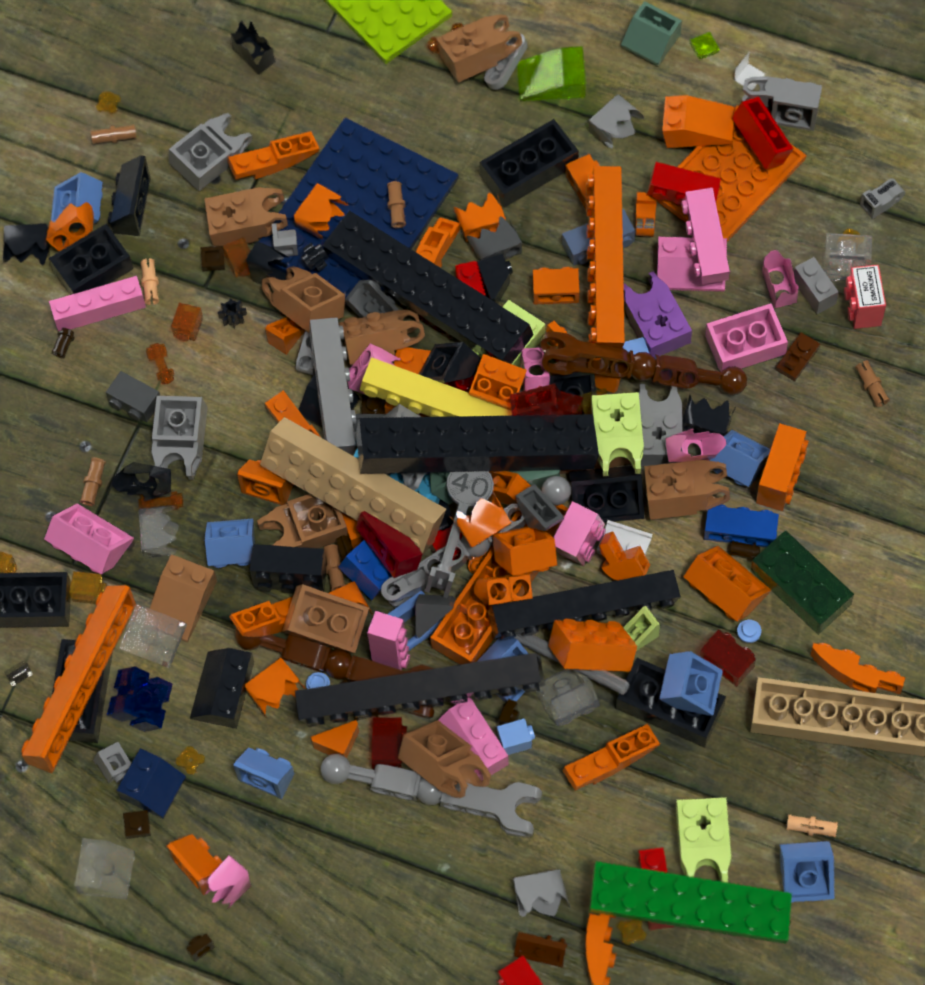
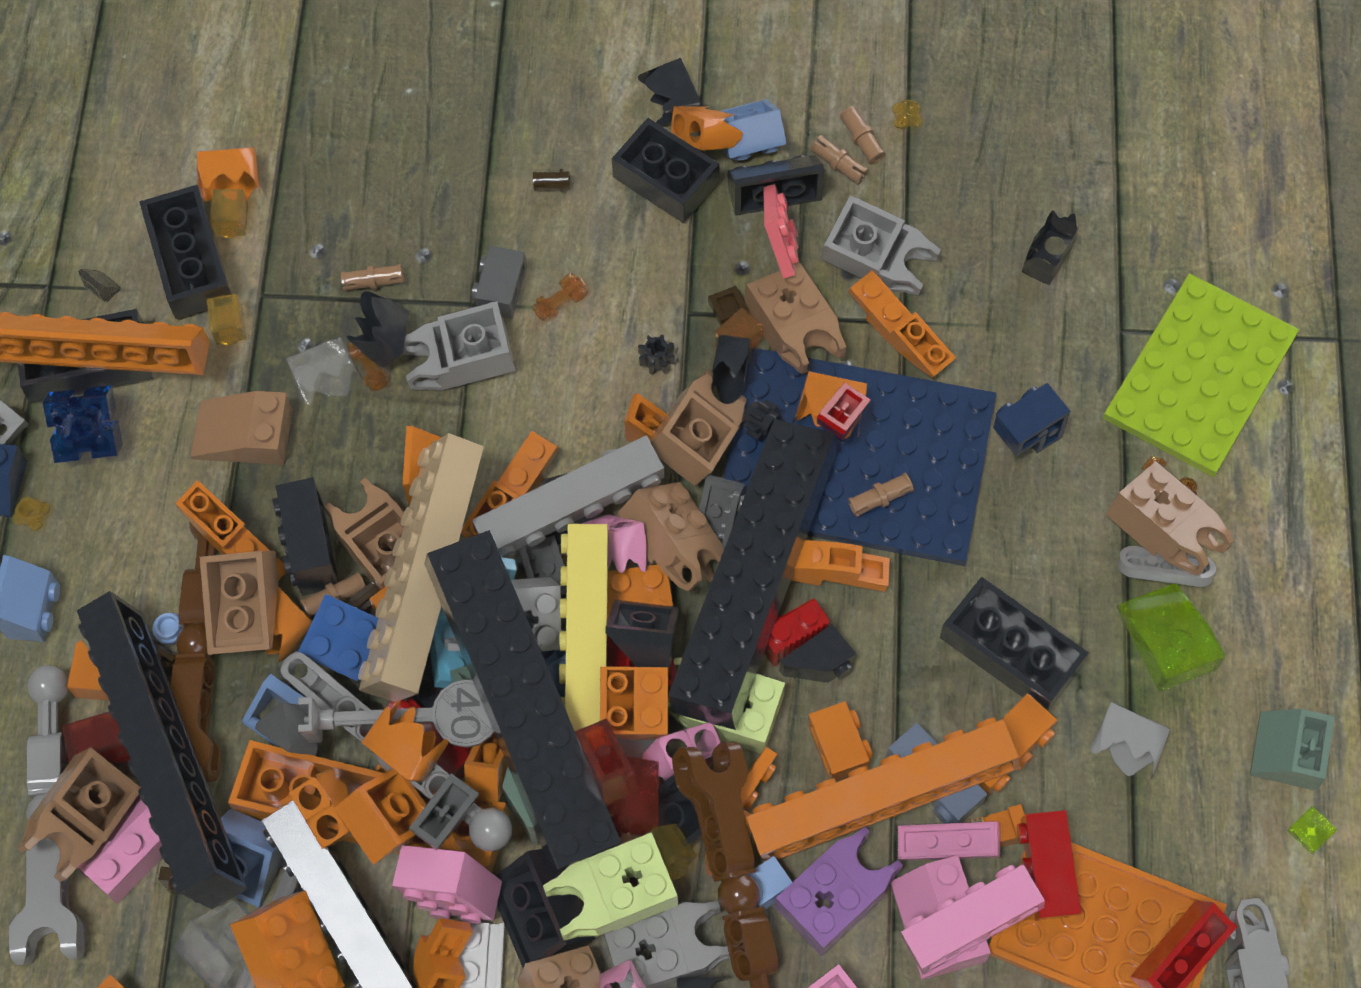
camera: 70 degrees right, 0 degrees up
bright pink slope [44,504,134,574] -> none
bright pink brick [49,276,146,331] -> none
clear brick [119,604,187,668] -> none
light nougat pin [140,259,159,305] -> none
clear orange brick [171,303,203,341] -> none
black slope [190,648,254,729] -> none
medium blue slope [205,518,255,568] -> none
orange piece [245,658,306,718] -> none
light grey panel [272,223,298,256] -> none
dark red slope [356,511,423,578] -> none
bright pink brick [368,611,410,670] -> none
orange piece [454,192,506,242] -> none
dark grey piece [466,216,522,261] -> none
light blue brick [497,718,535,755] -> none
orange slope [662,95,735,148] -> none
white sticker [734,52,765,91] -> none
none -> coral plate [764,184,799,279]
none -> medium nougat pin [810,135,869,185]
none -> red slope [817,382,871,441]
none -> bright pink tile [898,821,1000,861]
none -> dark blue brick [993,383,1071,456]

